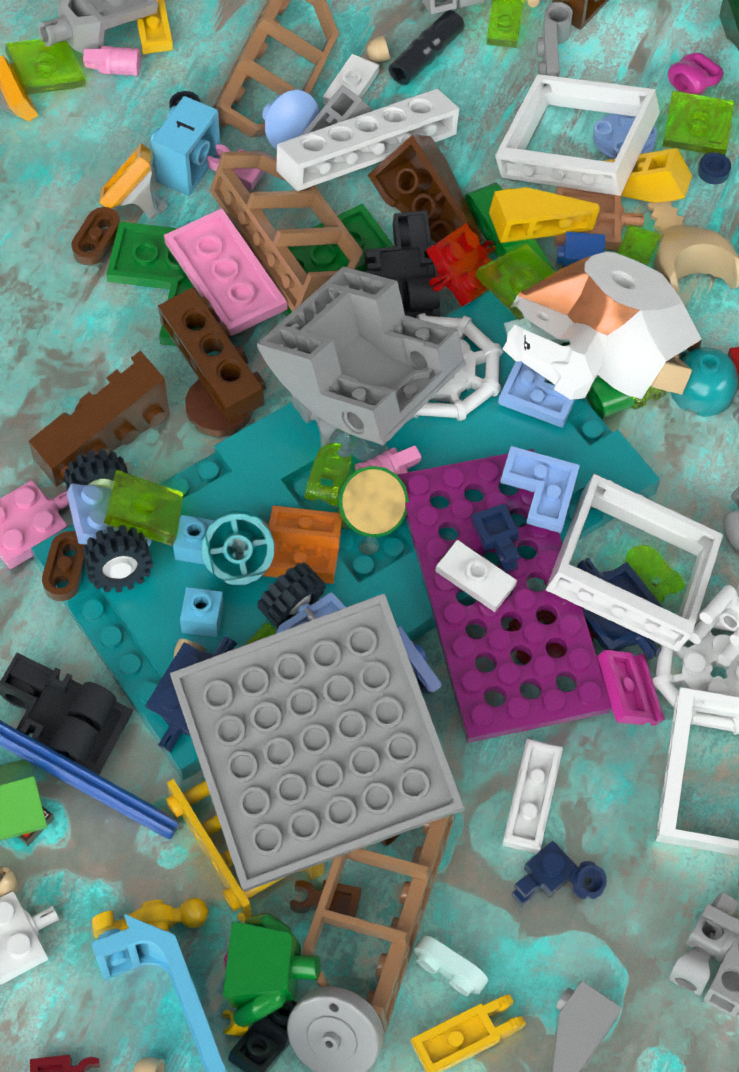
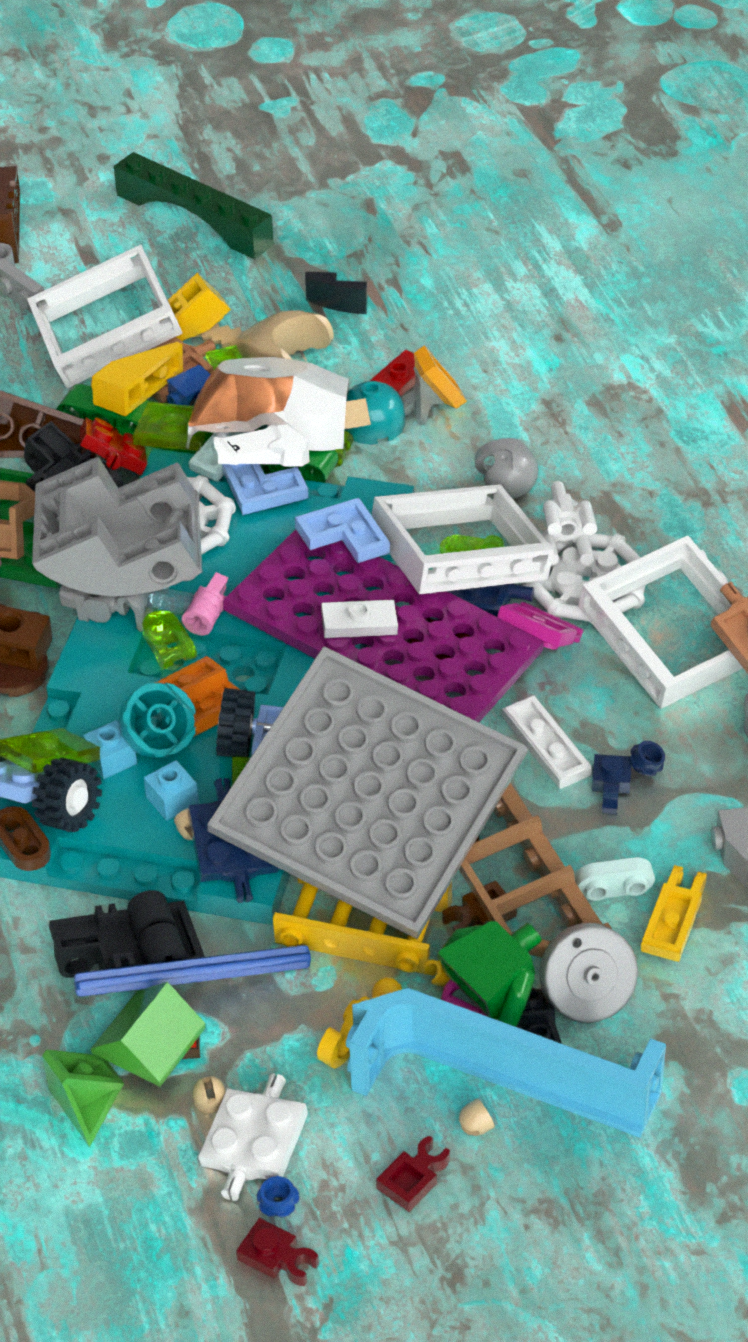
camera: 40 degrees left, 15 degrees down
pearl gold tile [337,466,409,538] -> none
dark blue plate [470,503,520,573] -> none
light blue dish [593,113,657,159] -> none
clear neon green plate [662,91,735,155] -> none
dark pink piece [668,53,724,97] -> none
dark blue tile [698,152,731,185] -> none

